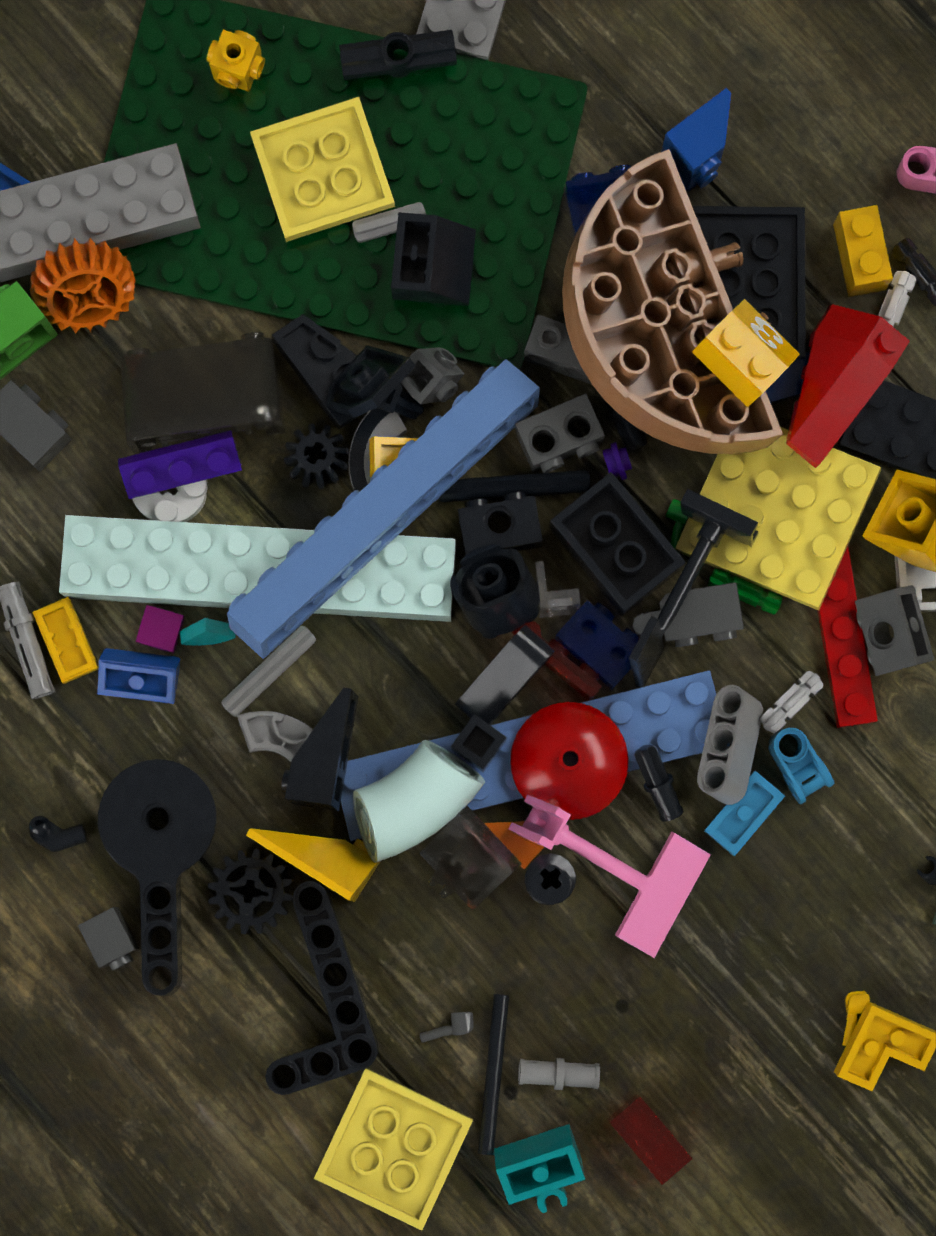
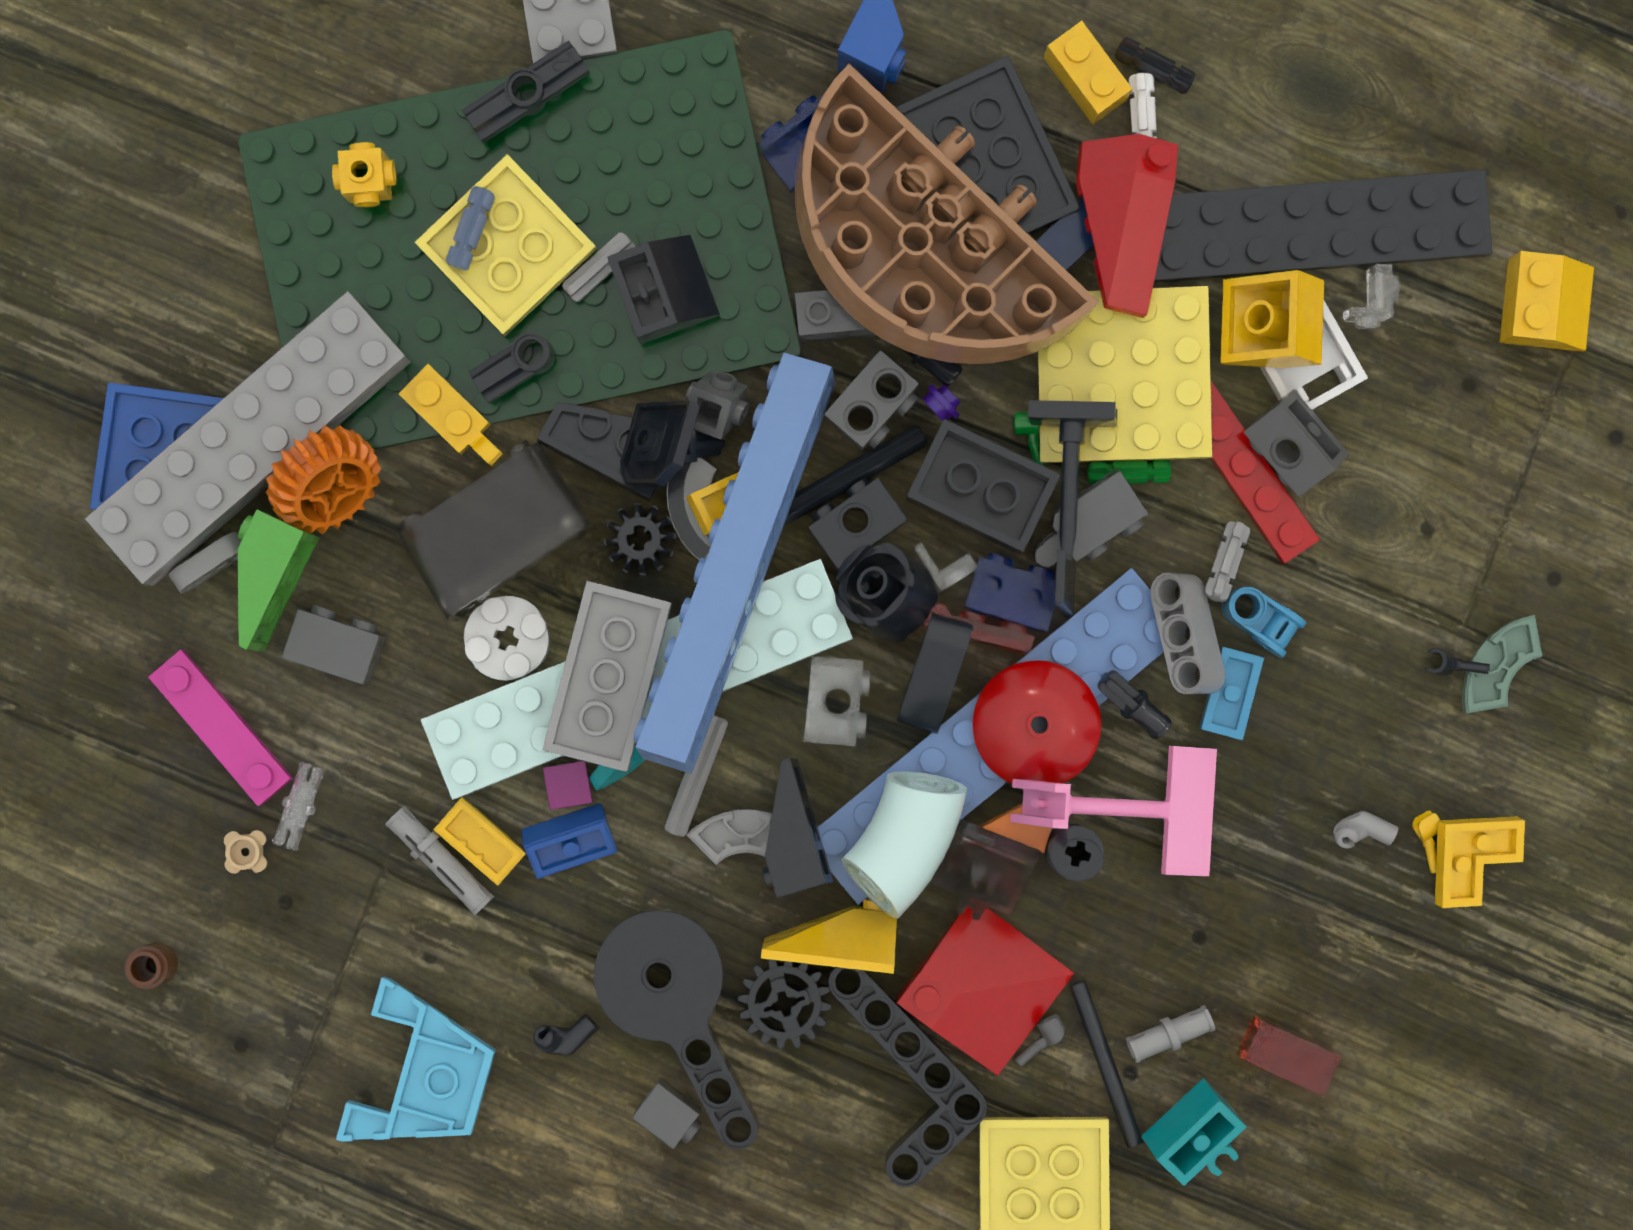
camera: 25 degrees left, 5 degrees up
dark purple plate [118,430,242,499] -> none
black brick [451,714,507,772] -> none
yellow slope [692,299,800,407] -> none
none -> yellow plate [399,364,503,466]
none -> sand blue axle [446,186,495,271]
none -> black piece [469,333,555,404]
none -> light grey plate [542,581,672,772]
none -> clear brick [804,656,871,746]
none -> red slope [895,896,1075,1076]
none -> light grey arm [1333,811,1398,849]

